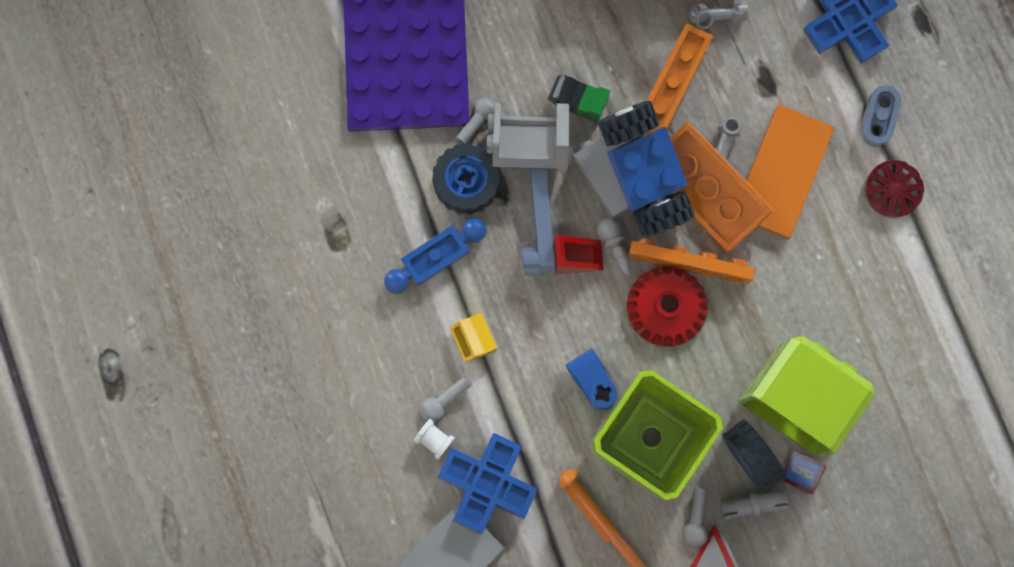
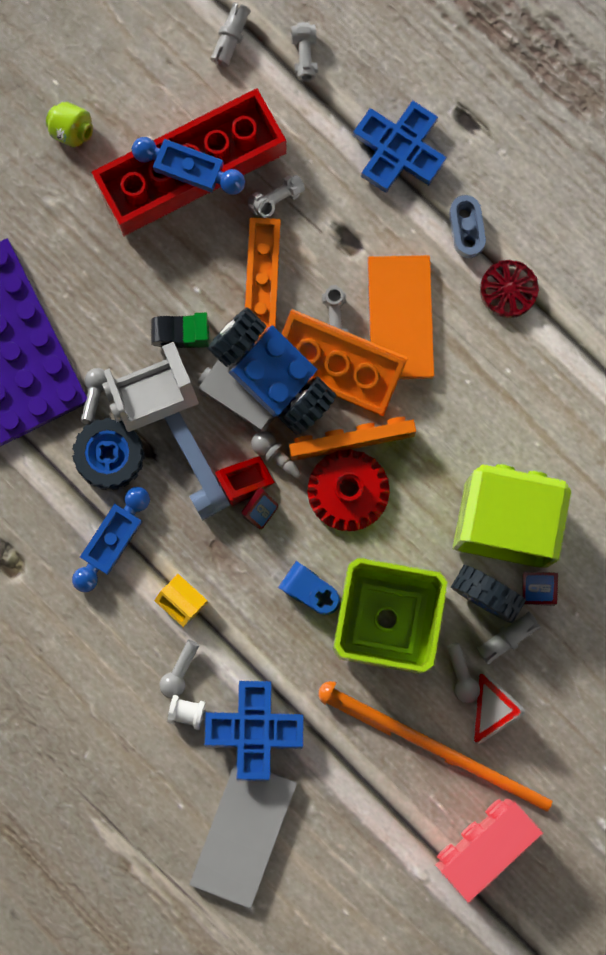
camera: 25 degrees left, 0 degrees up
none -> slope [241,488,278,530]

